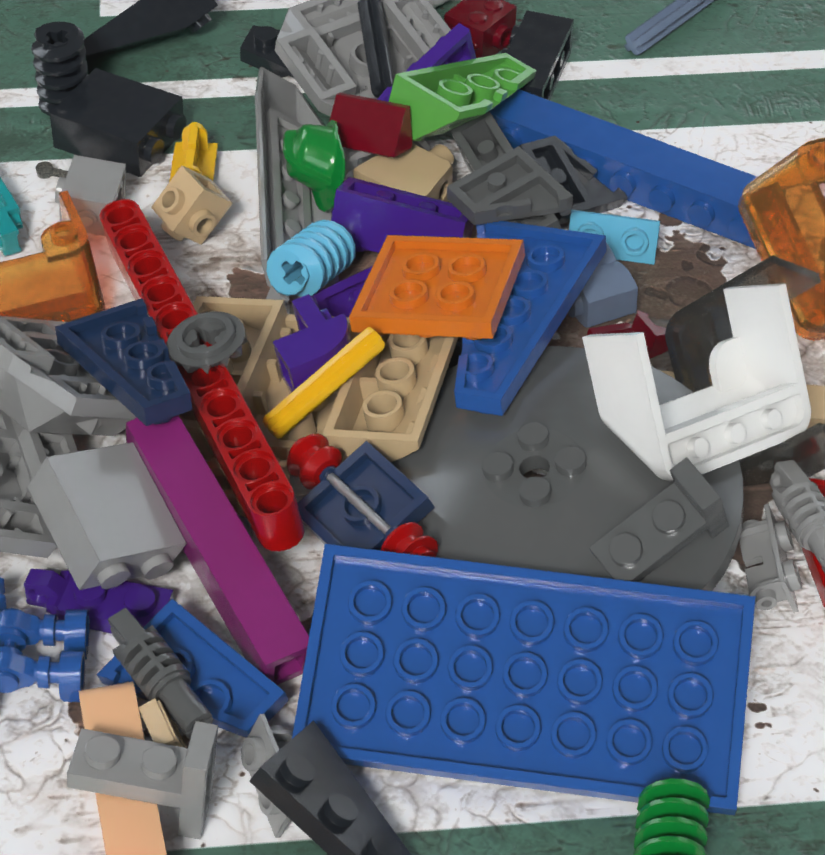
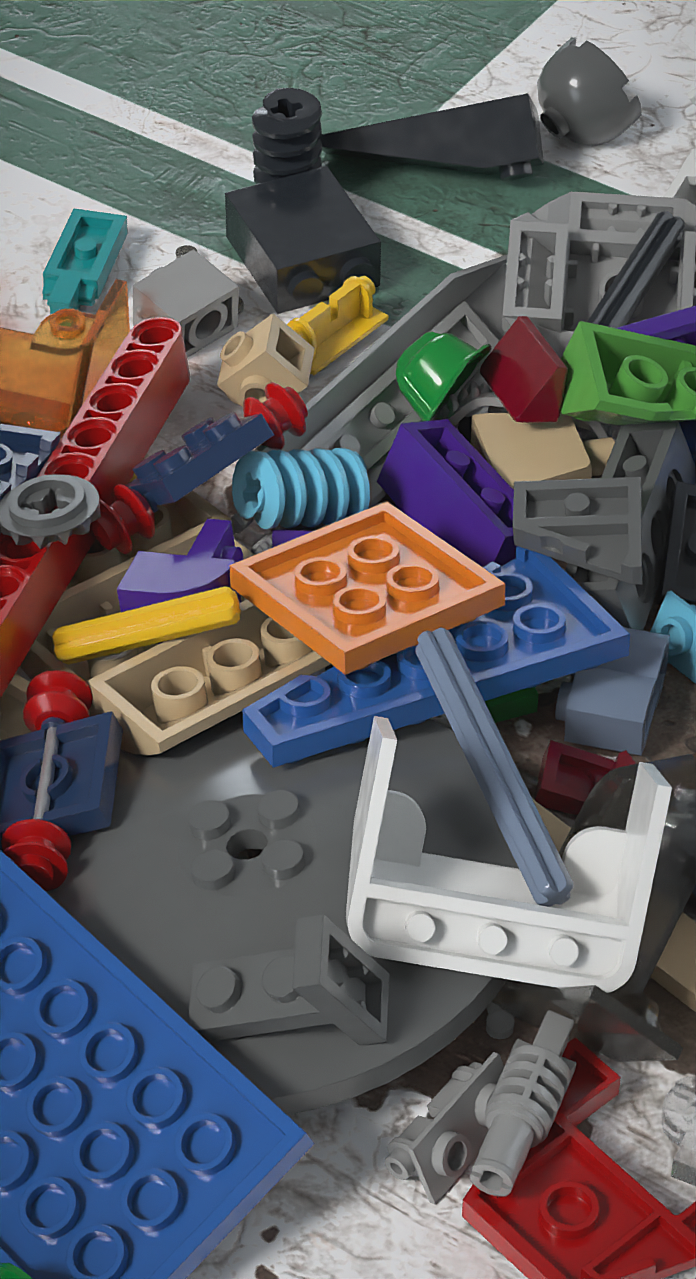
camera: 40 degrees right, 0 degrees up
none -> plate [90,382,308,554]
none -> sand blue axle [415,627,574,907]

